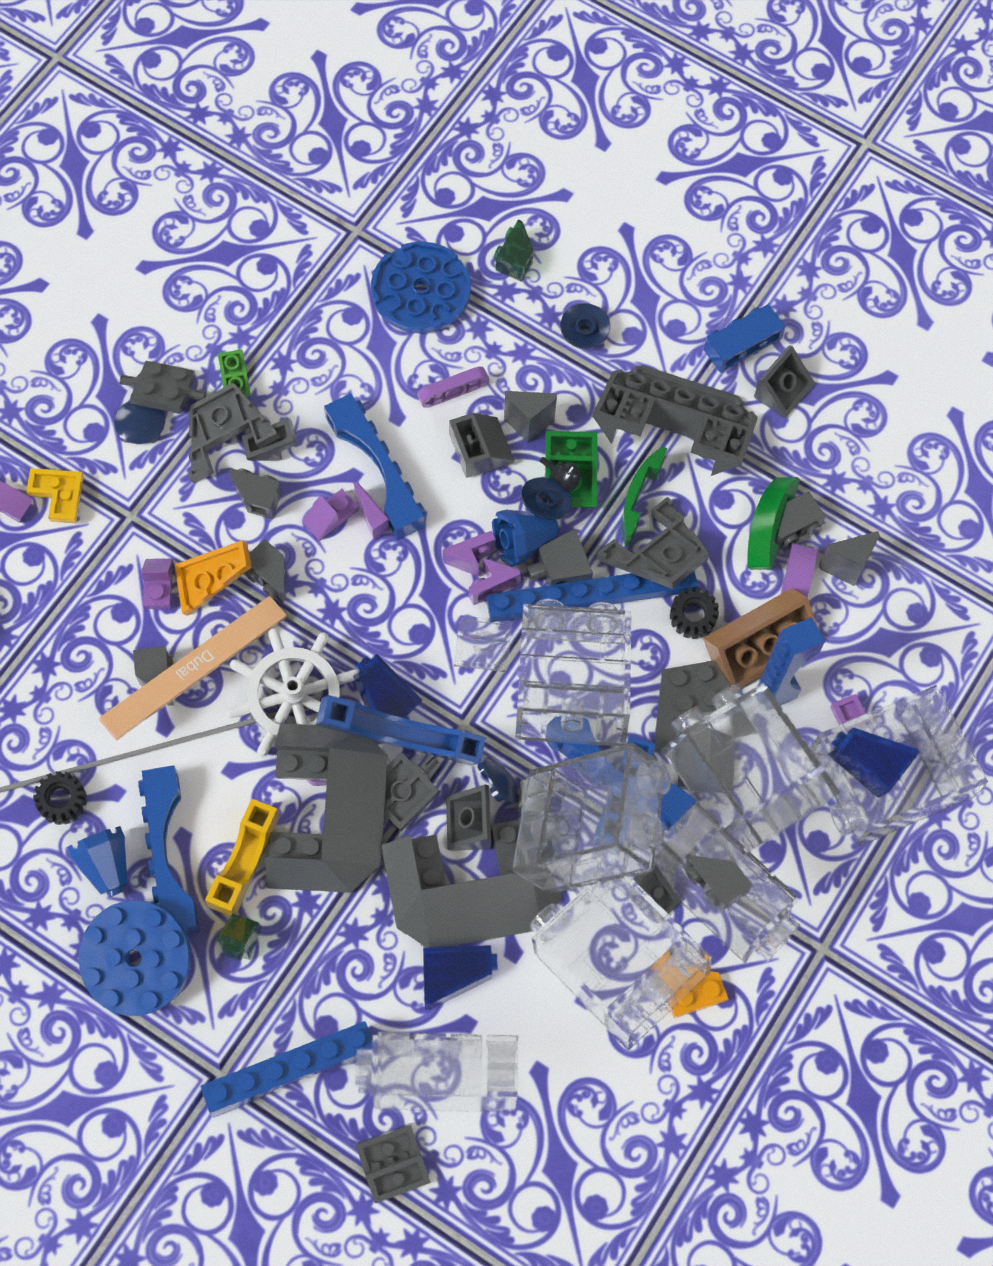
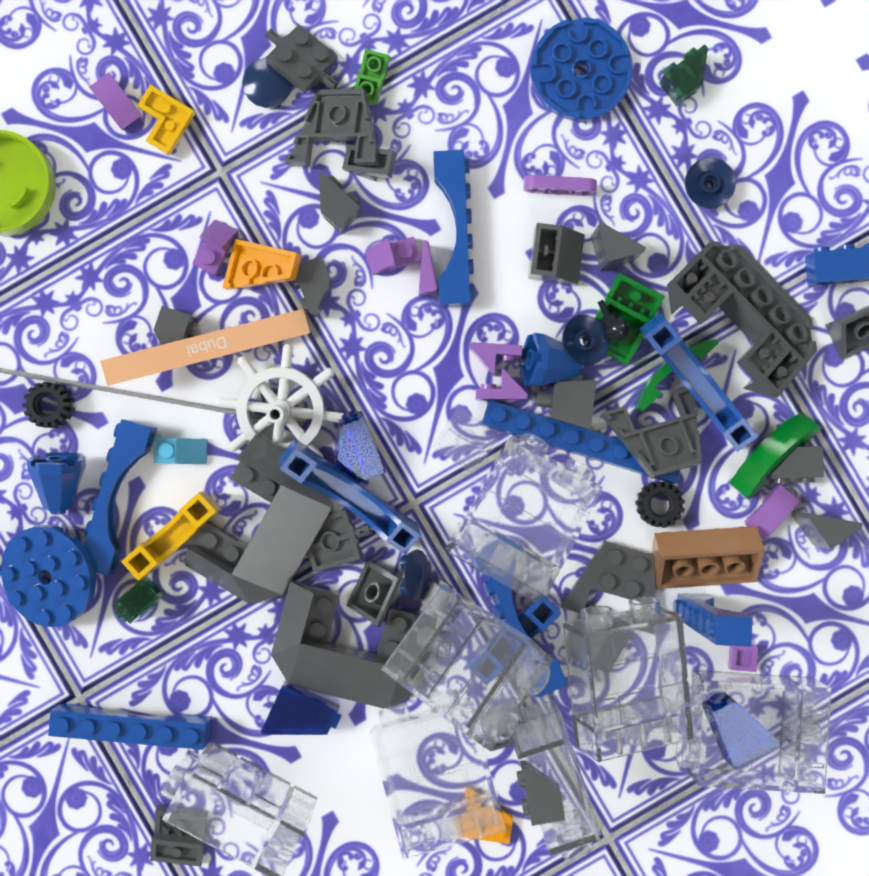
camera: 30 degrees right, 20 degrees up
none -> medium azure slope [154,438,208,464]
none -> blue arch [640,312,759,452]

